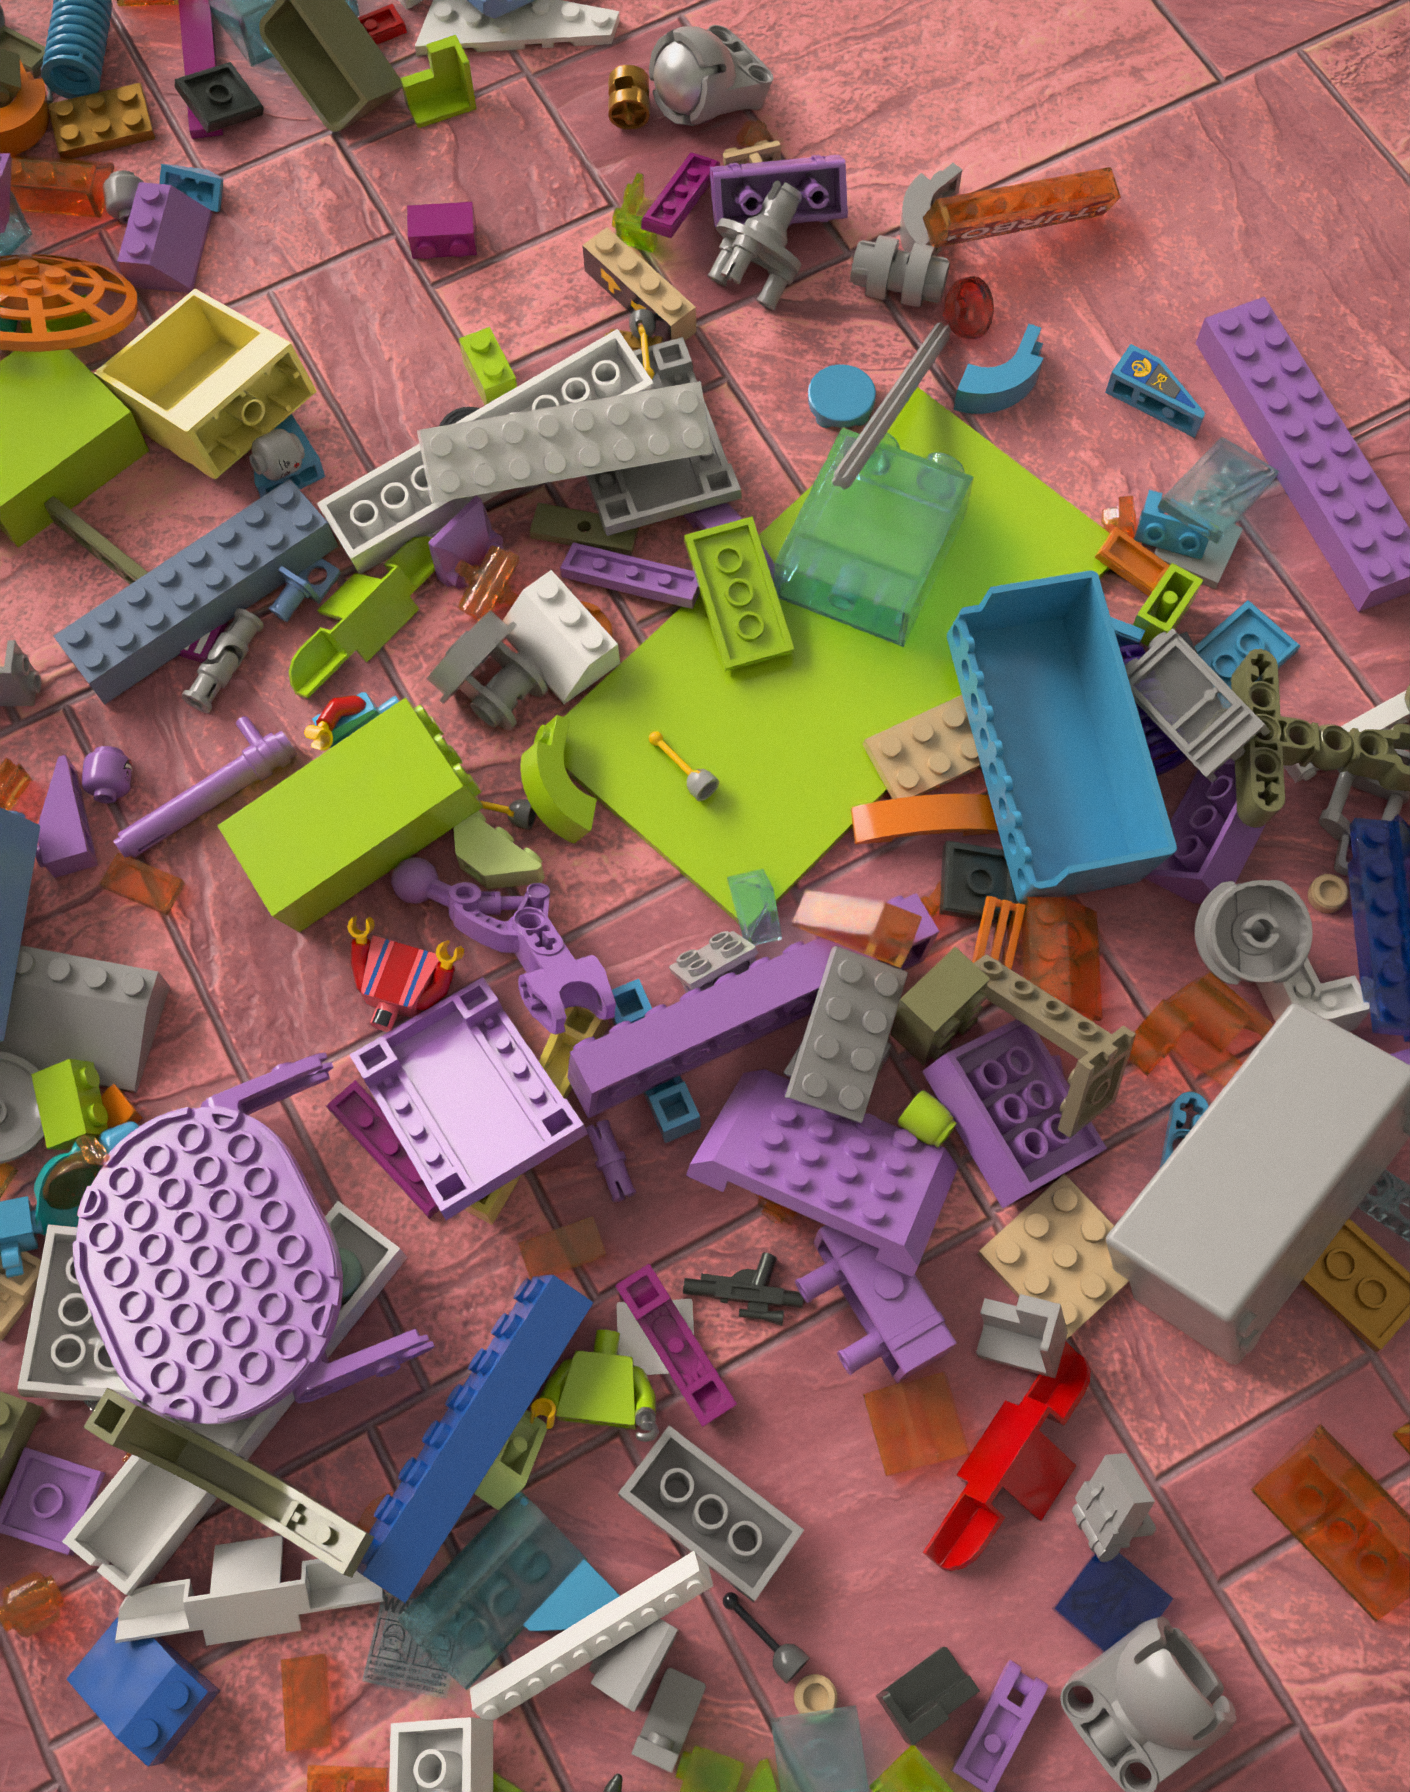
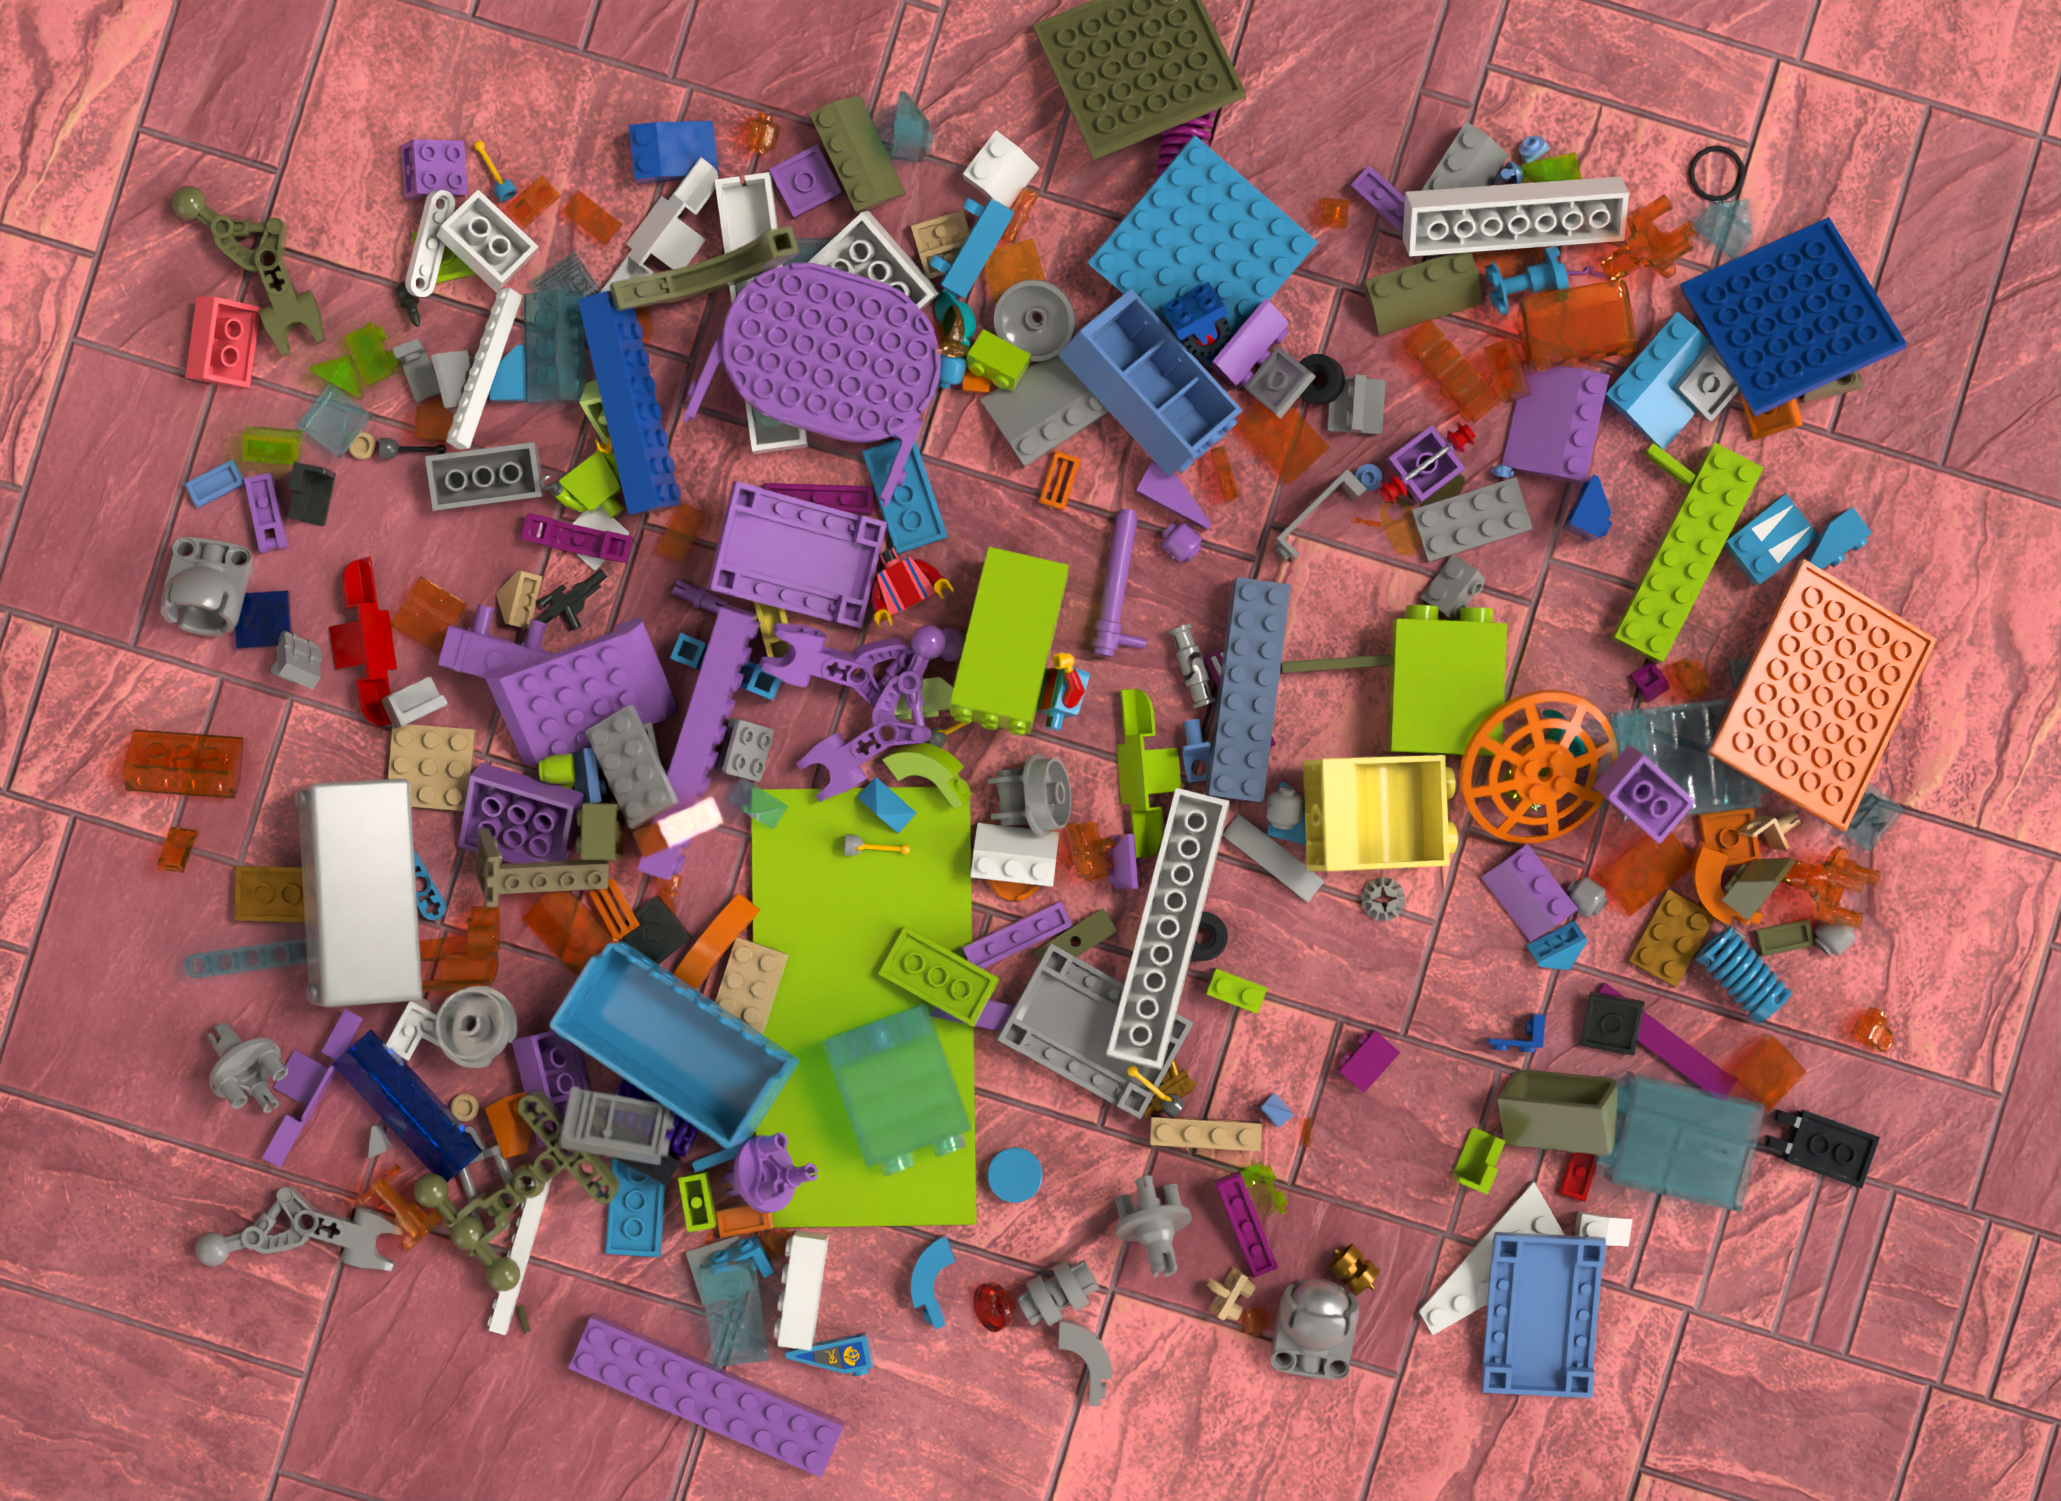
camera: 130 degrees right, 20 degrees up
clear orange tile [99,852,185,915] -> none
white brick [417,381,713,503] -> none
medium lavender piece [710,155,848,227] -> none
light grey axle [832,322,952,490] -> none
clear orange brick [922,167,1121,248] -> none
none -> clear orange slope [415,401,474,444]
none -> orange slope [485,1092,532,1159]
none -> tan slope [496,570,542,629]
none -> medium blue bracket [571,748,608,804]
none -> medium lavender piece [720,1132,818,1213]
none -> white brick [774,1230,829,1351]
none -> medium lavender piece [796,625,946,802]
none -> dark azure slope [858,777,916,833]
none -> dark azure tile [862,439,948,555]
none -> orange tile [1038,450,1081,511]
none -> light grey slope [1222,814,1325,903]
none -> medium blue slope [1260,1093,1294,1128]
none -> clear orange leg [1303,1118,1312,1147]
none -> light grey gear [1361,877,1405,921]
none -> blue bracket [1485,1013,1546,1052]

